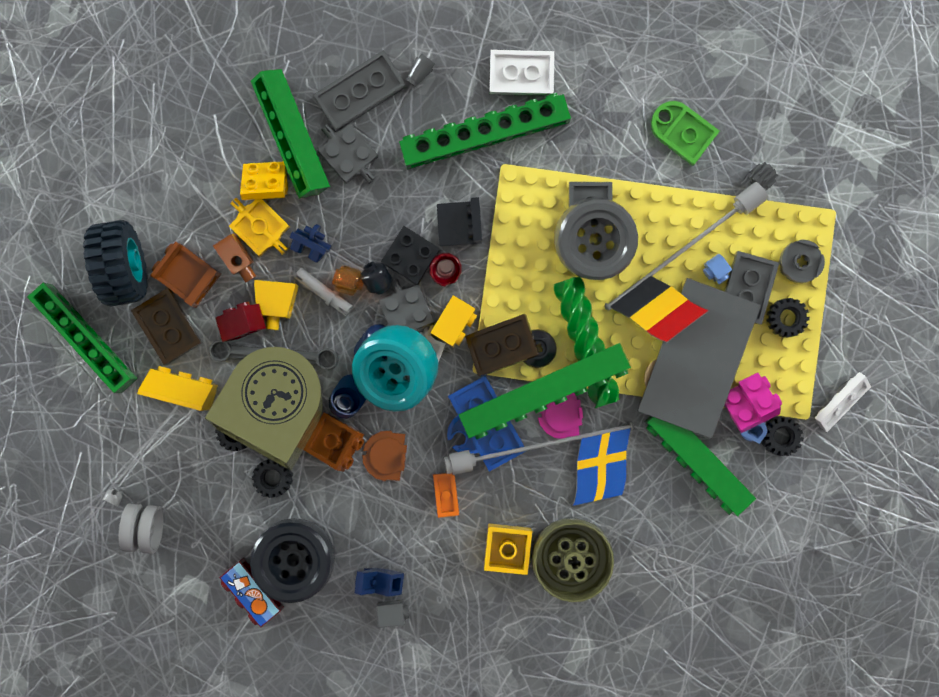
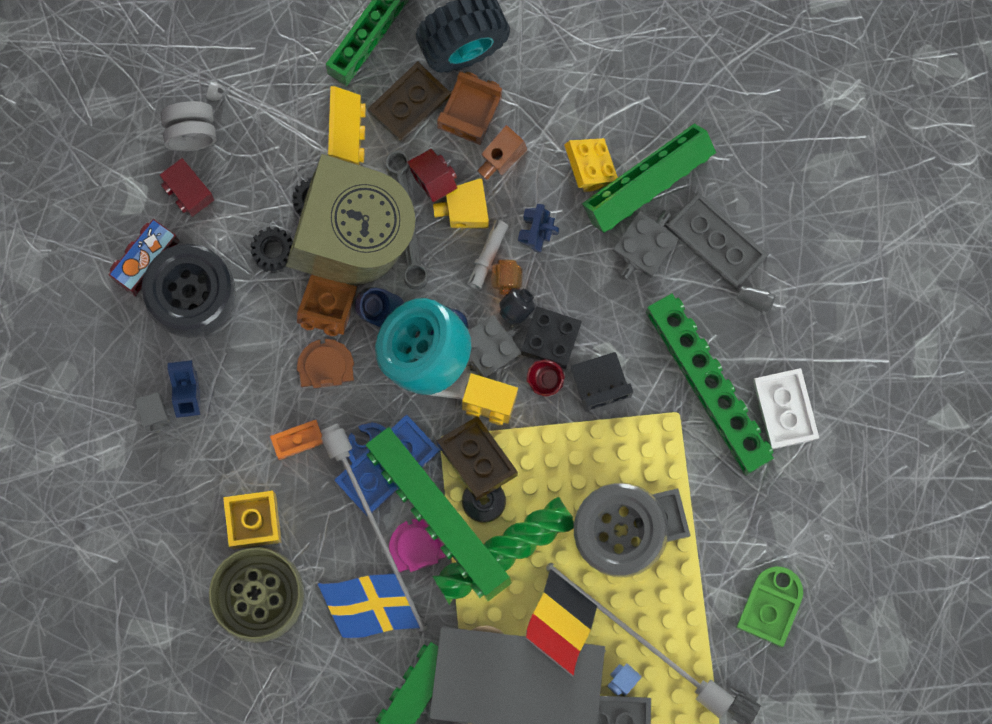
camera: 75 degrees right, 10 degrees down
yellow plate [229,198,290,257] -> none
none -> dark red brick [160,158,214,217]

